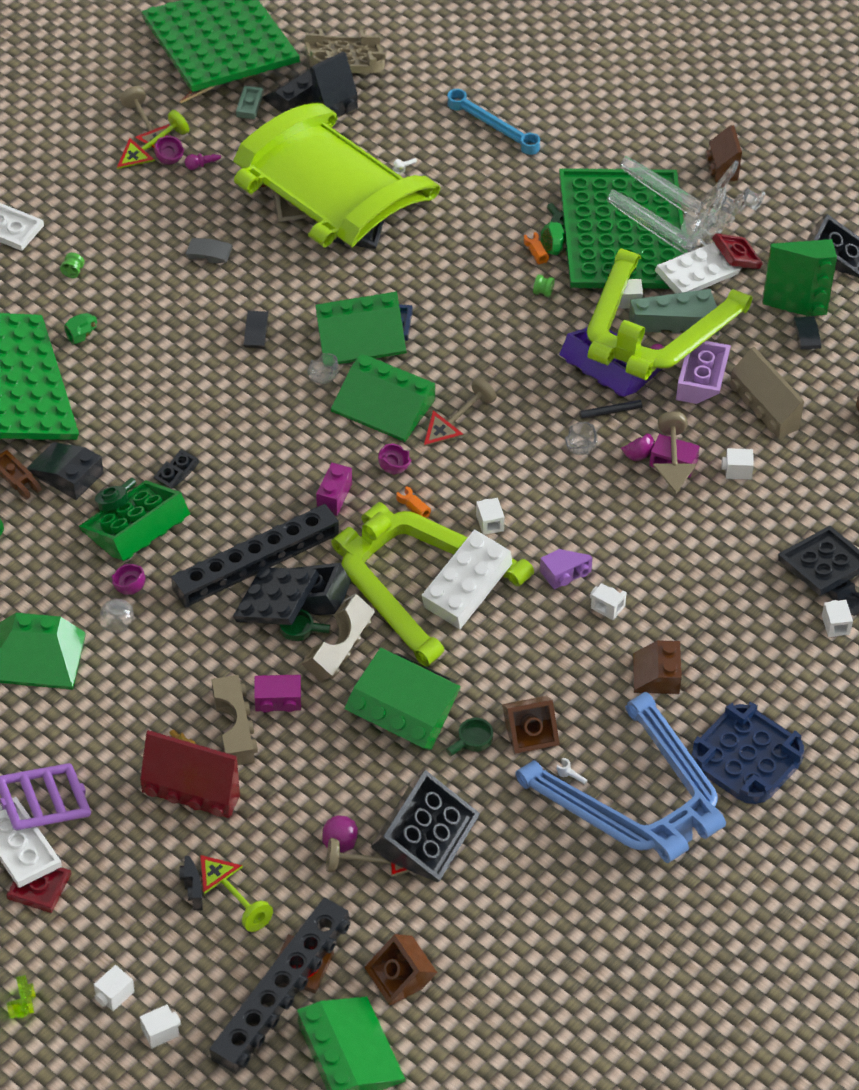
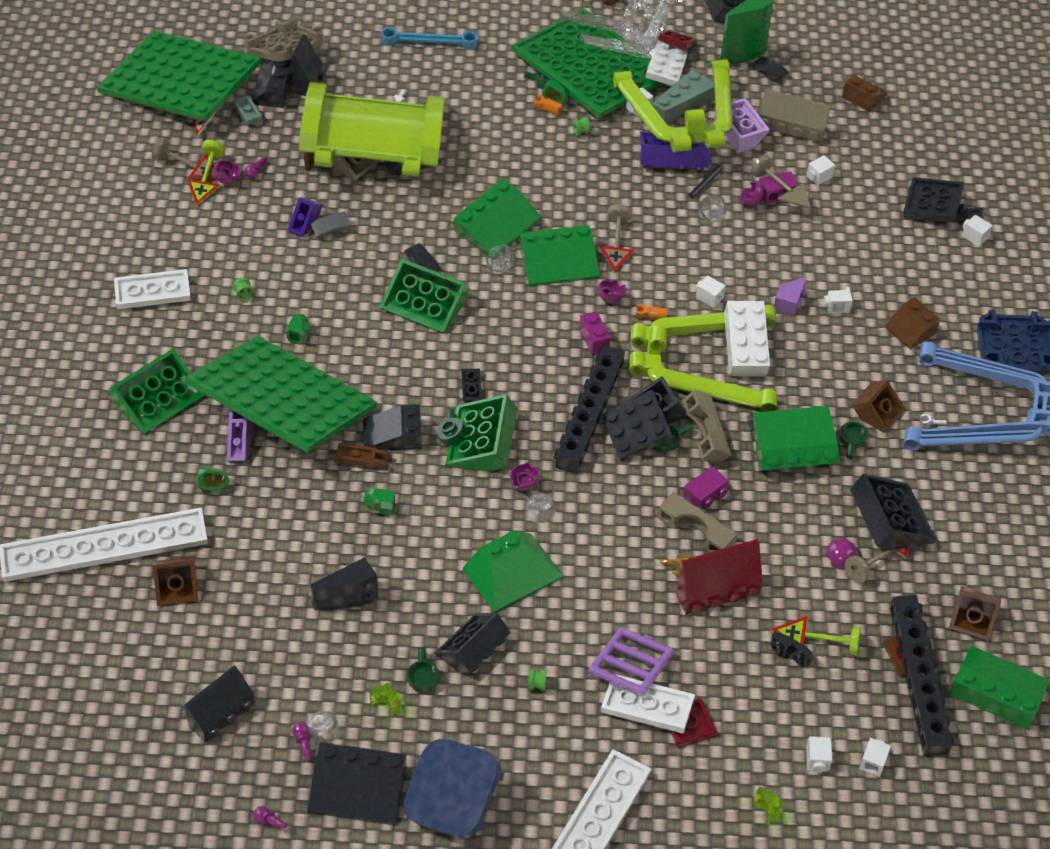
camera: 40 degrees left, 0 degrees up
none -> dark purple slope [288,197,323,237]
none -> green slope [379,258,471,333]

